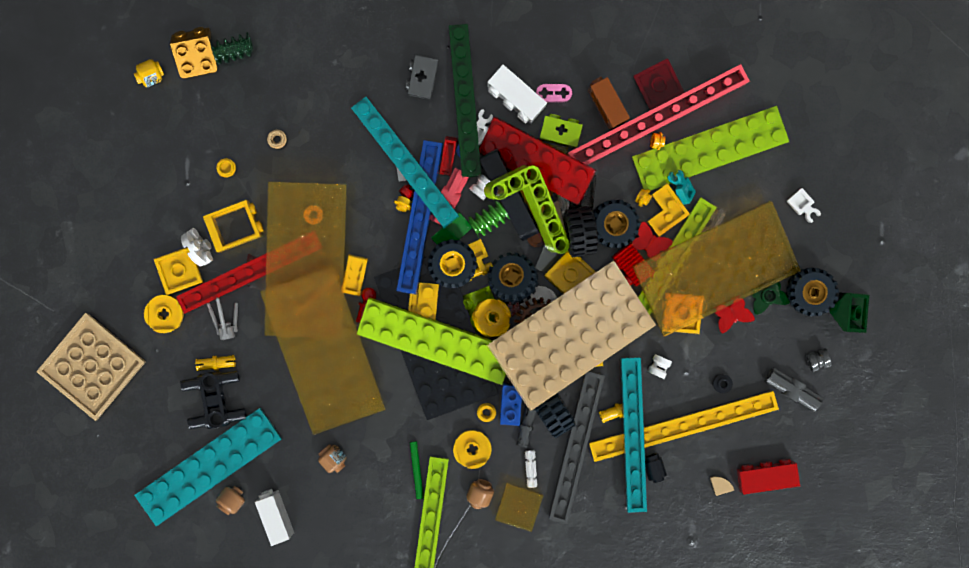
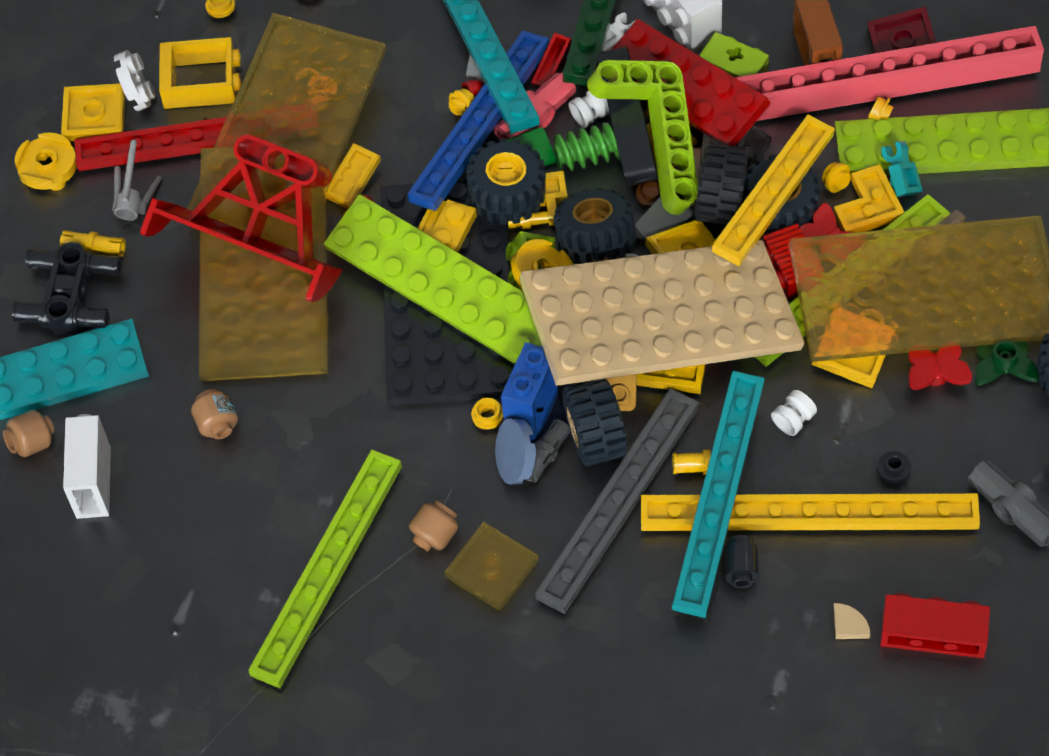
camera: 20 degrees right, 30 degrees down
green bar [410,441,424,499] -> none
yellow plate [453,430,492,469] -> none
white axle [525,450,537,488] -> none
bright pink beam [536,84,572,102] -> none
none -> red piece [140,135,342,302]
none -> sand blue tile [495,418,536,485]
none -> yellow plate [712,114,835,267]

